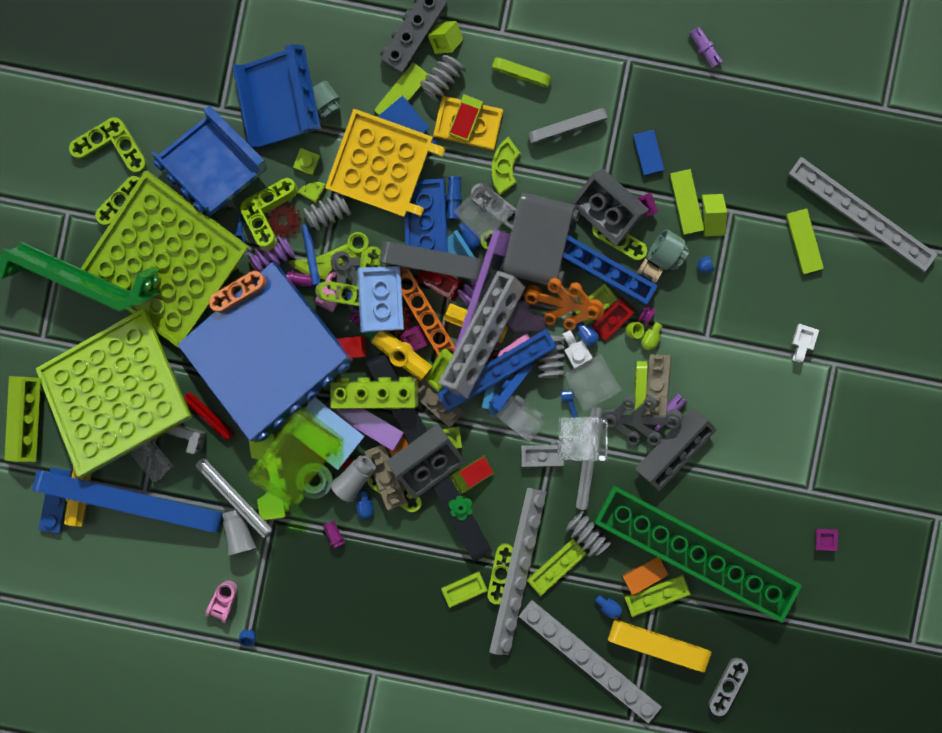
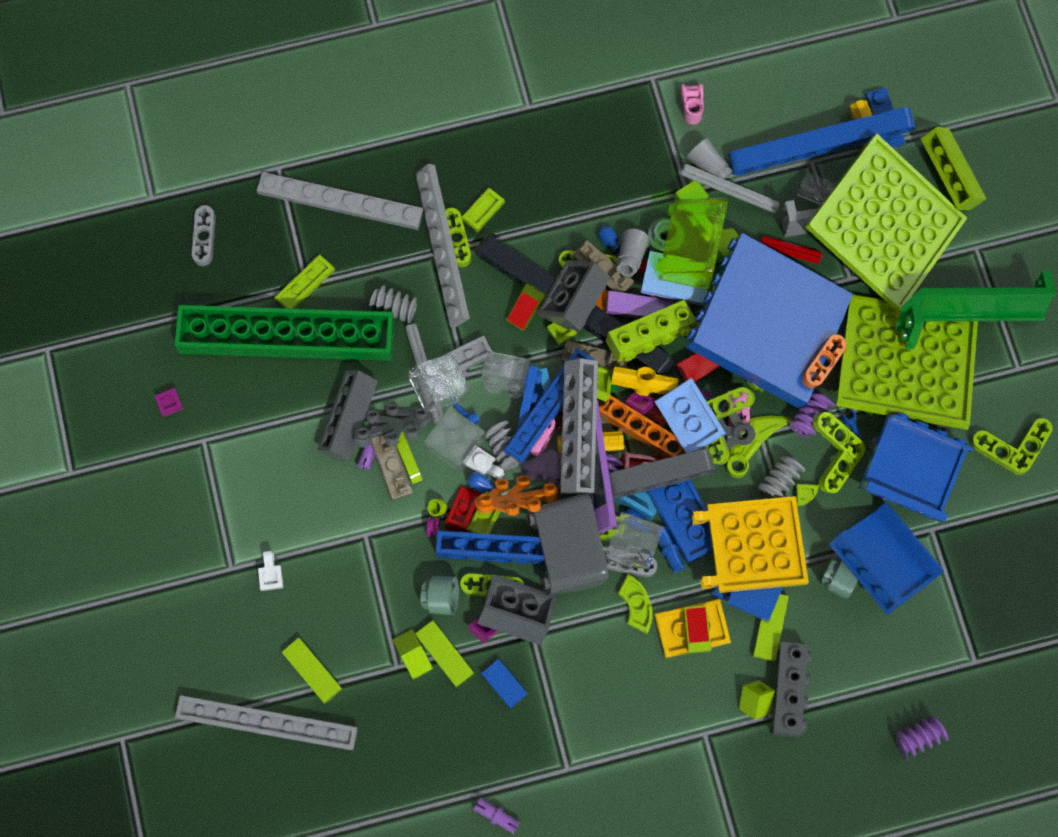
camera: 155 degrees right, 15 degrees down
lime beam [95,176,140,226] -> none
blue hinge [238,629,256,647] -> none
clear red gear [265,202,302,238] -> none
magenta pin [287,271,312,288] -> none
lime plate [293,148,321,176] -> none
blue bar [301,224,321,286] -> none
magenta pin [322,520,345,549] -> none
light grey piece [420,55,466,102] -> none
green plant [449,496,472,520] -> none
lime beam [491,57,552,88] -> none
lime tile [527,538,587,596] -> none
light grey beam [528,108,608,144] -> none
blue cylinder [595,595,622,619] -> none
yellow beam [608,620,712,672] -> none
orange slope [622,557,668,595] -> none
tan bush [636,258,663,284] -> none
lime cylinder [641,322,663,350] -> none
blue hinge [697,256,714,274] -> none

